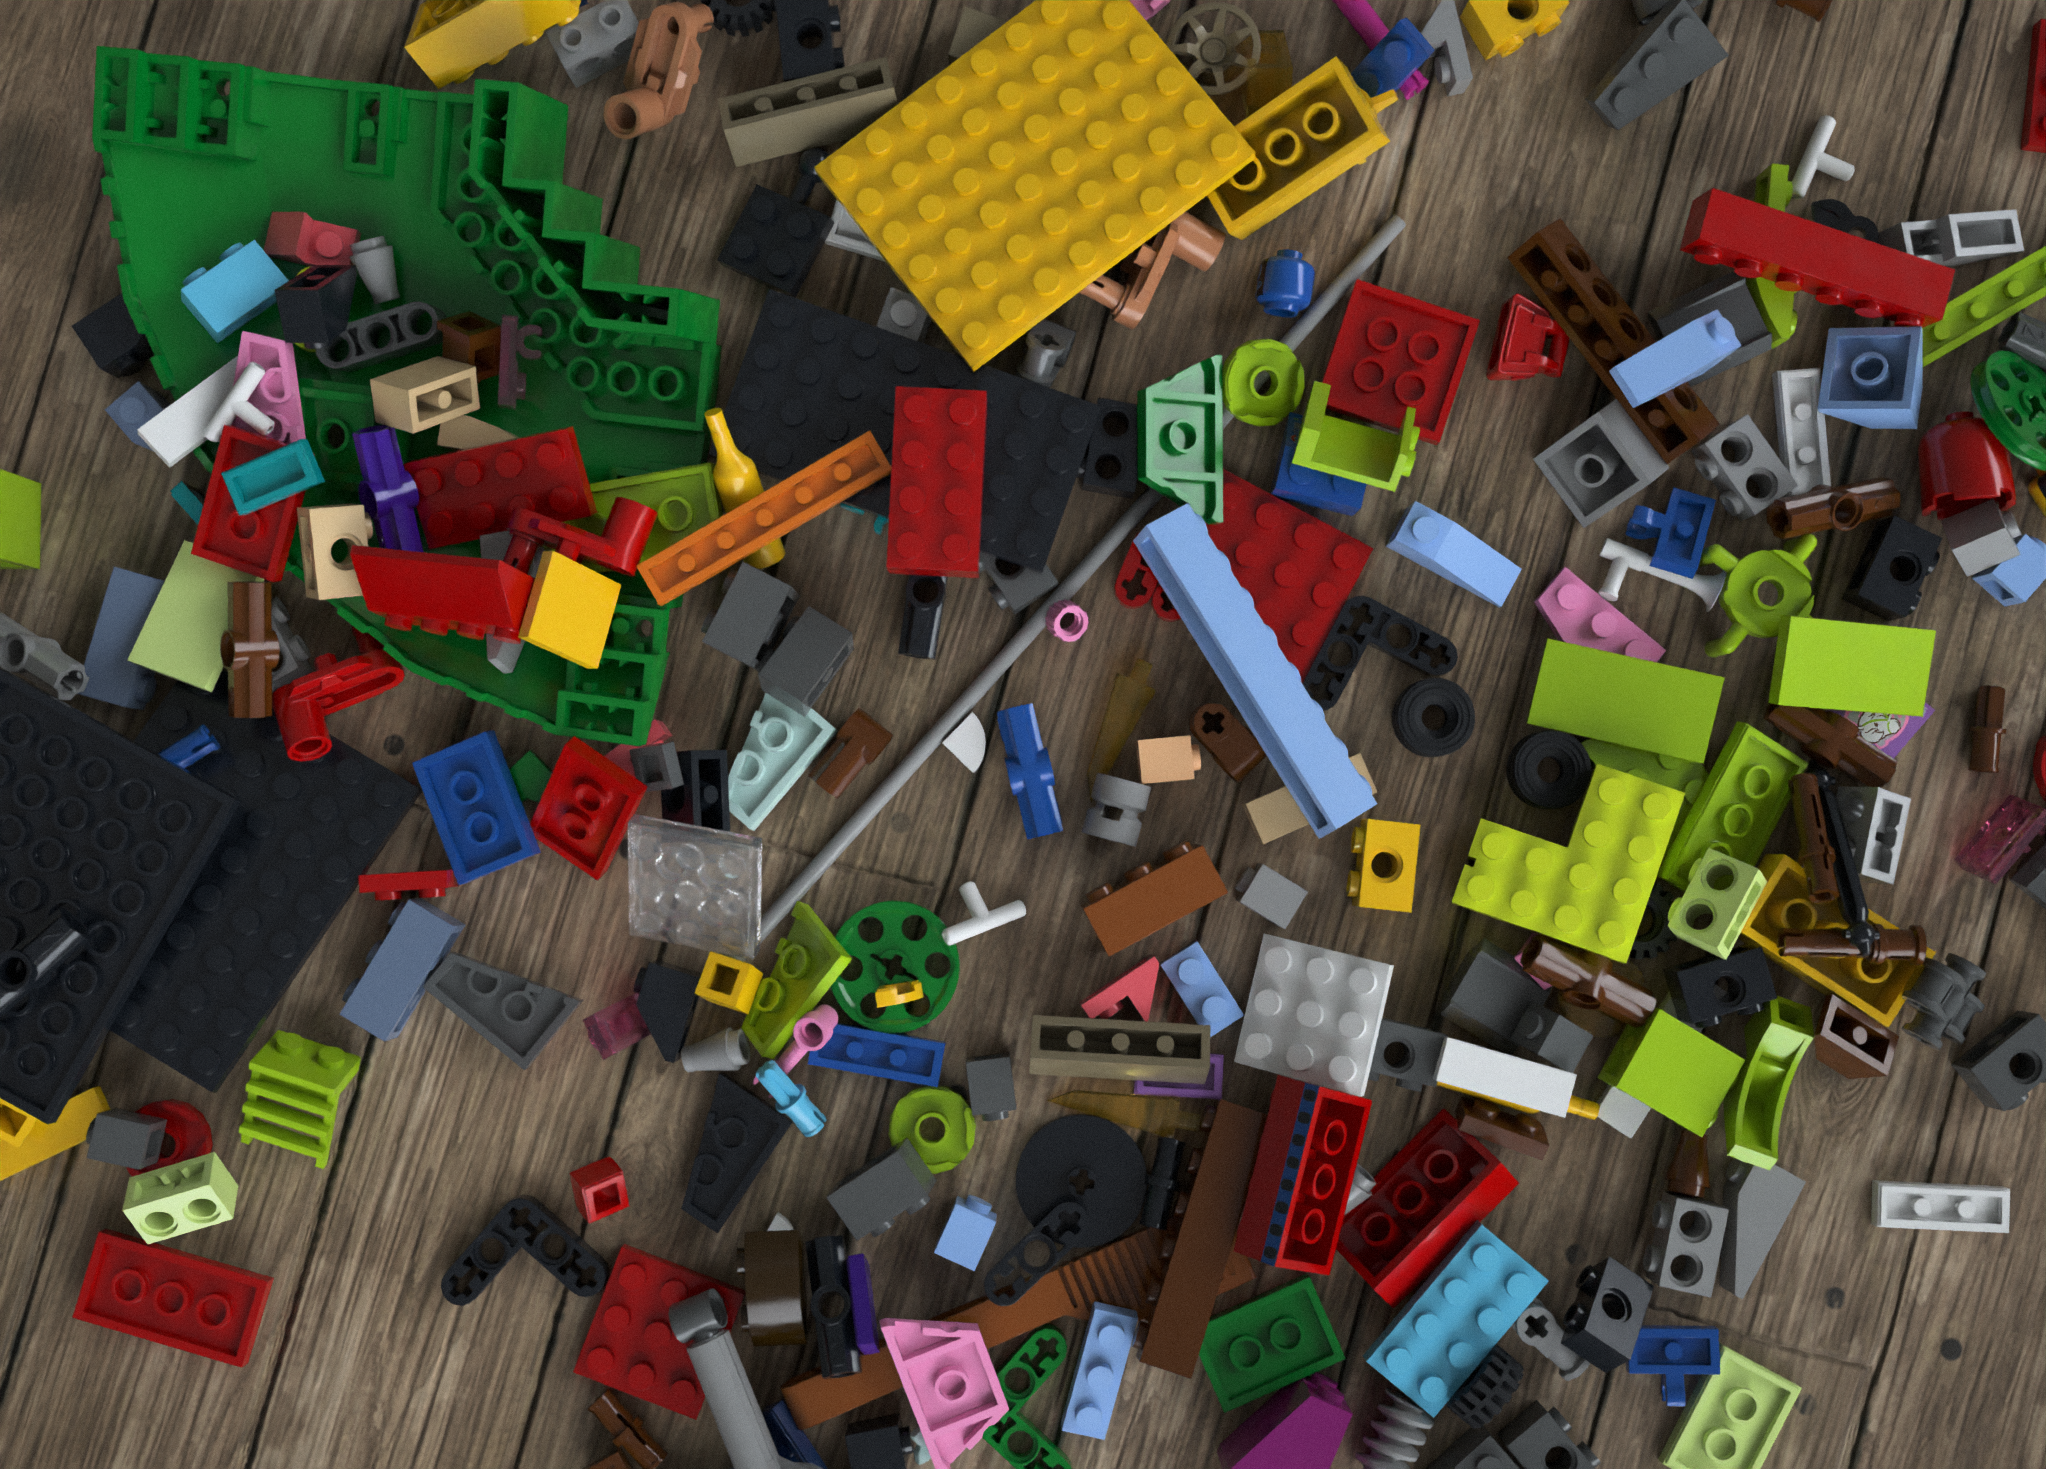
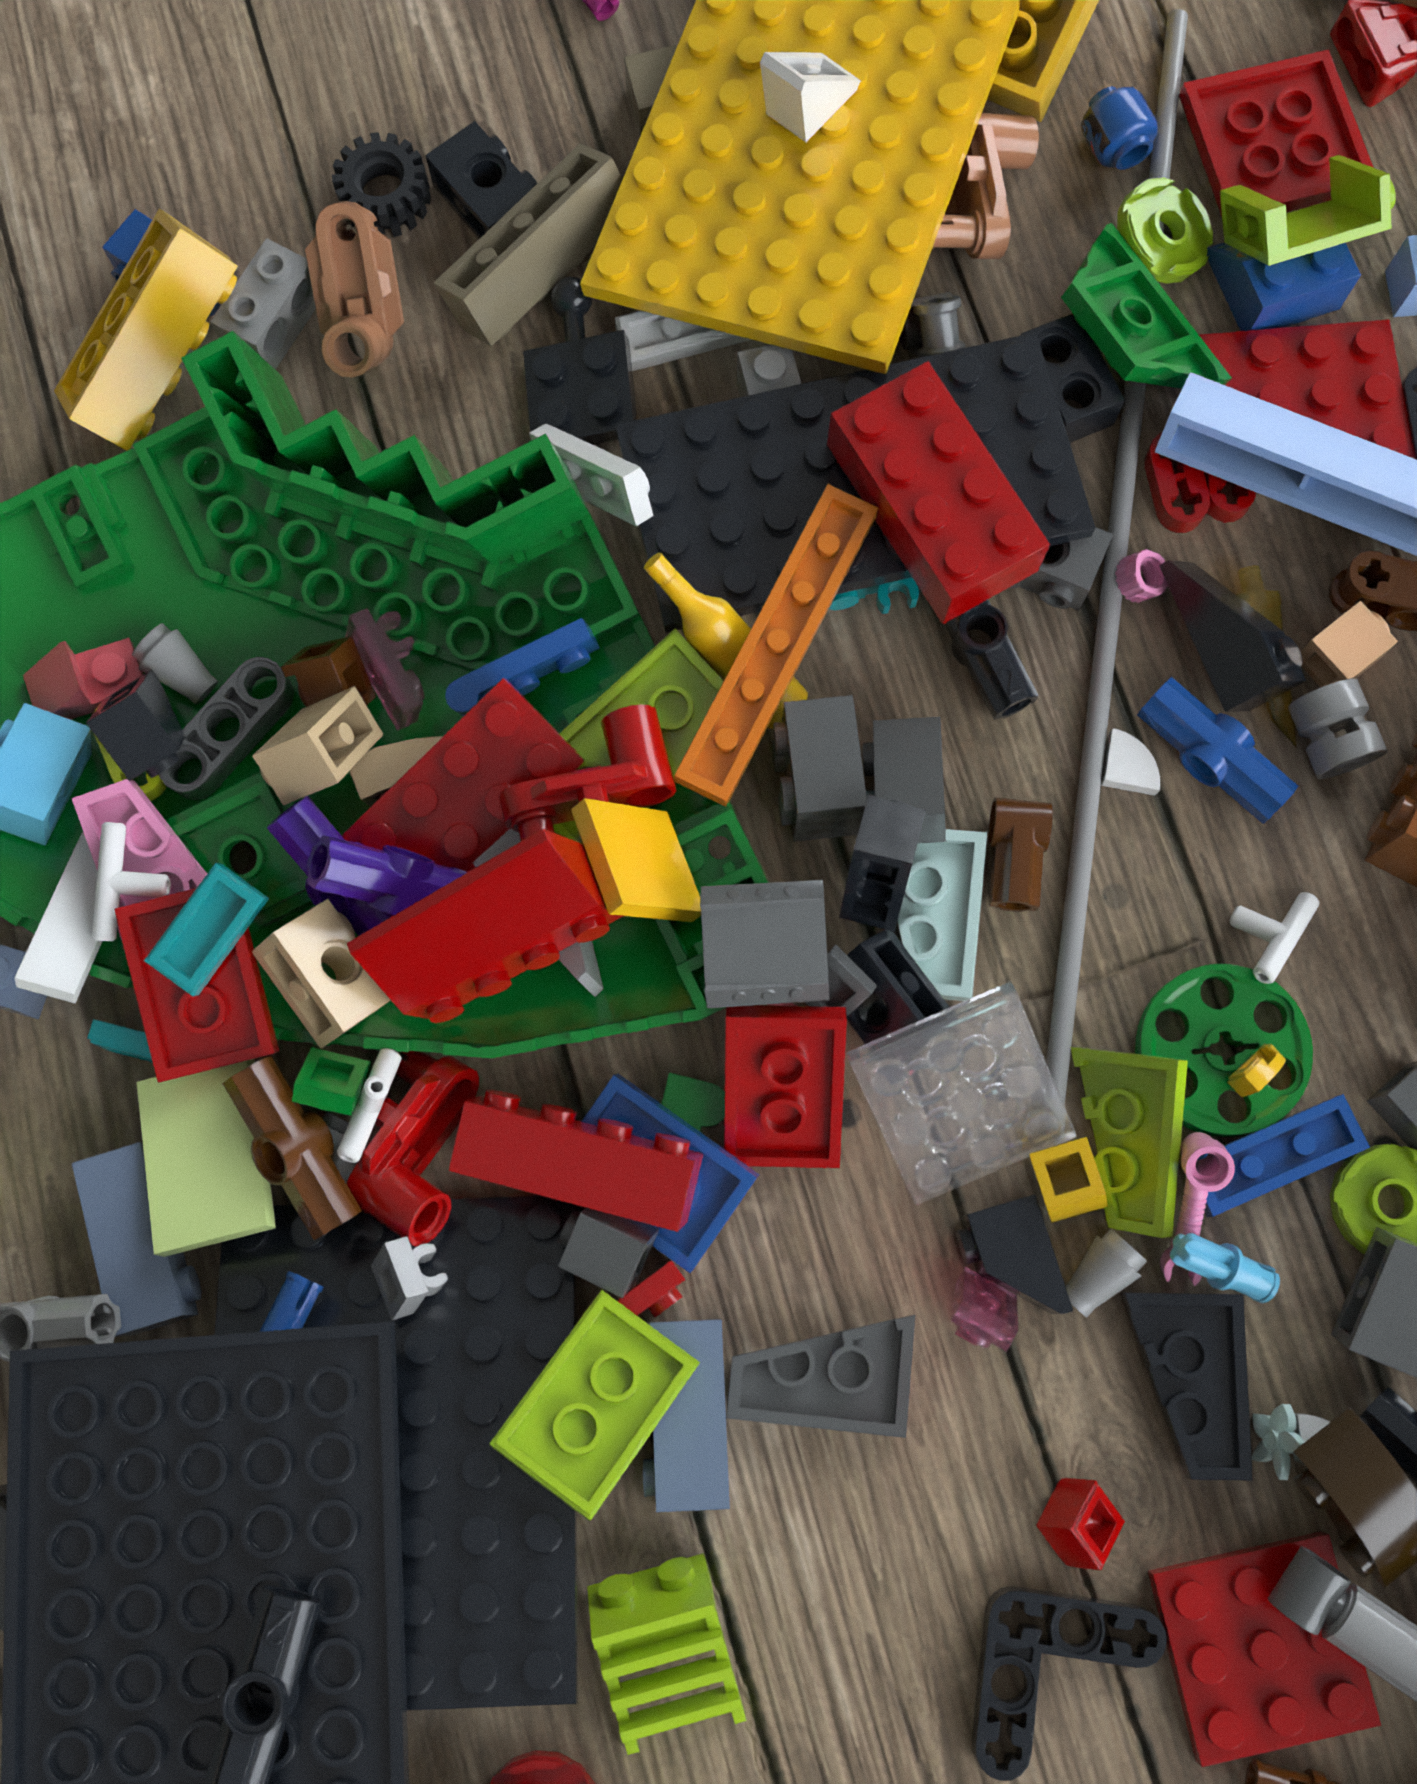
camera: 30 degrees left, 10 degrees down
none -> green slope [292,1047,373,1116]
none -> dark purple piece [307,835,467,915]
none -> white piece [337,1048,402,1163]
none -> light grey tile [371,1236,448,1321]
none -> blue plate [445,618,600,717]
none -> red brick [448,1090,703,1232]
none -> lime tile [490,1290,700,1522]
none -> white plate [529,424,653,526]
none -> dark grey brick [558,1208,659,1298]
none -> dark grey slope [700,880,829,1008]
none -> white slope [760,52,861,142]
none -> black brick [839,795,926,932]
none -> black slope [1159,560,1306,712]
none -> light aqua plant [1251,1404,1305,1480]

